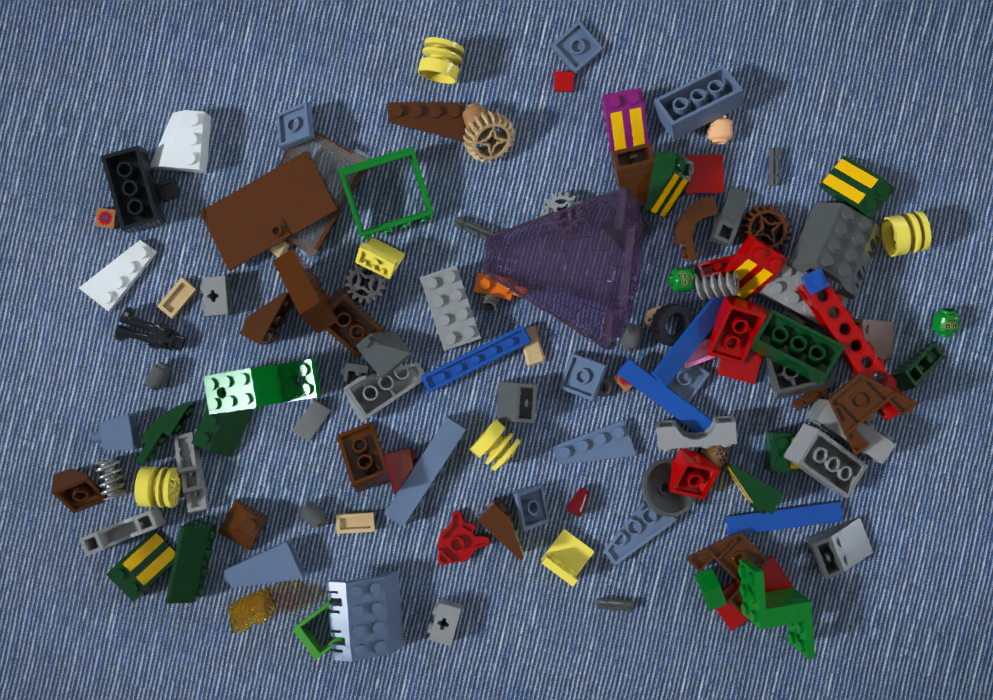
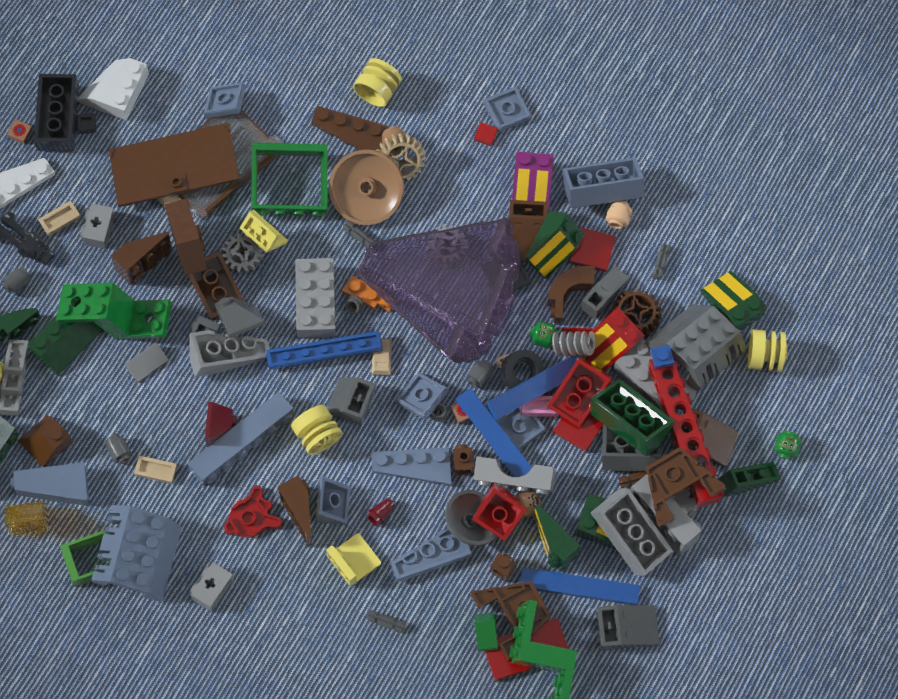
camera: 15 degrees right, 20 degrees down
reddish brown slope [336,422,390,493] -> none
none -> medium nougat dish [329,149,404,225]
none -> reddish brown brick [453,444,475,476]
none -> reddish brown brick [490,553,517,582]

